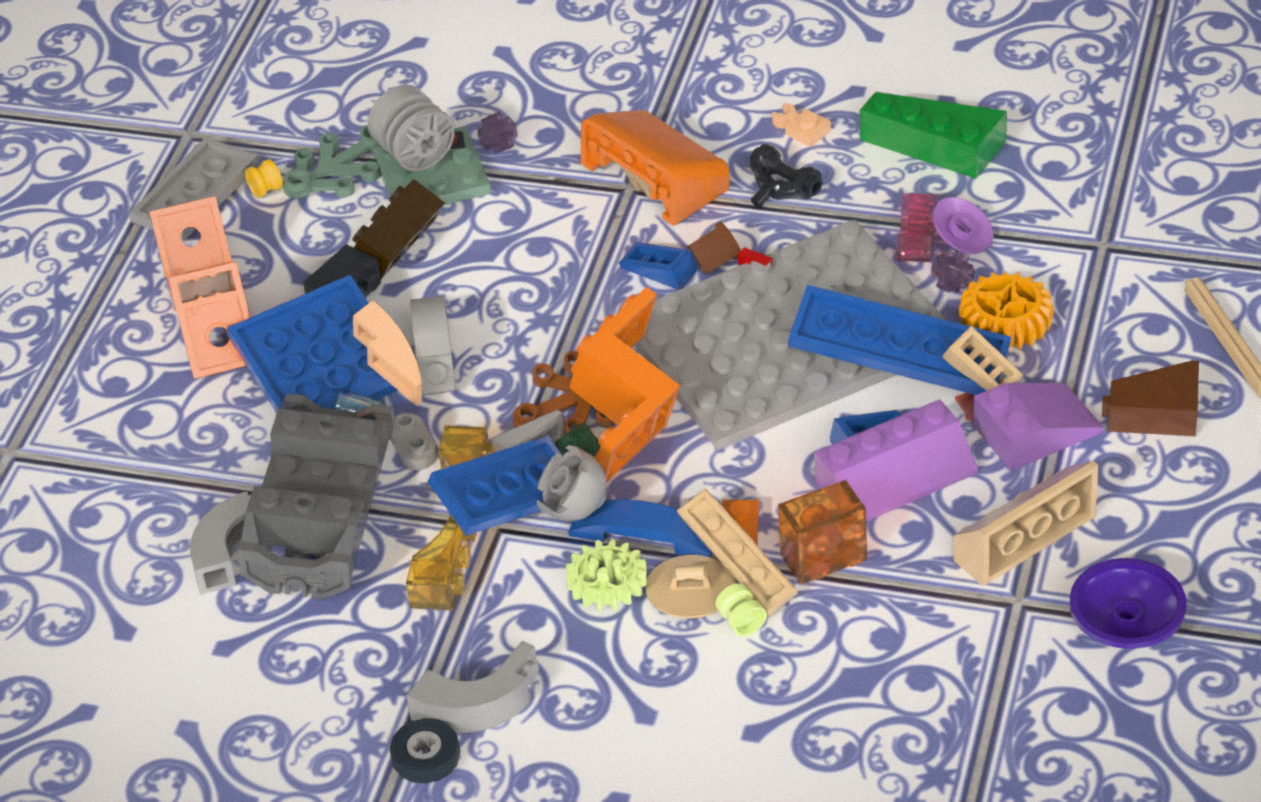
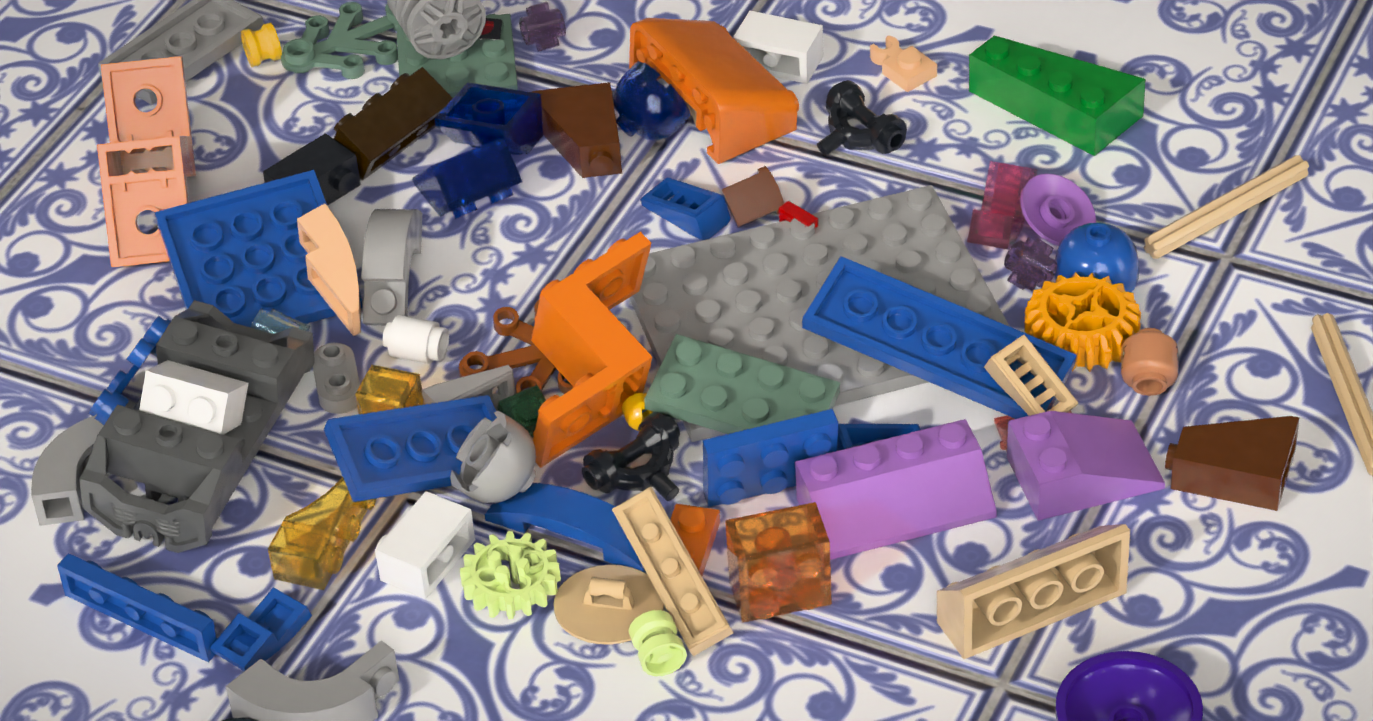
camera: 10 degrees right, 0 degrees up
none -> blue plate [57,553,217,663]
none -> blue plant [89,315,171,425]
none -> white brick [139,360,249,435]
none -> blue slope [210,587,312,671]
none -> white brick [375,491,475,599]
none -> white brick [383,315,449,364]
none -> clear blue slope [412,137,522,219]
none -> clear blue slope [435,82,543,155]
none -> reddish brown slope [532,82,622,178]
none -> black piece [582,412,680,501]
none -> clear blue cylinder [613,61,691,141]
none -> yellow hinge [622,393,653,431]
none -> sand green plate [644,334,840,434]
none -> blue plate [703,409,838,508]
none -> white brick [733,11,823,84]
none -> blue cylinder [1054,223,1139,292]
none -> nougat head [1121,328,1178,396]
none -> tan axle [1144,155,1309,259]

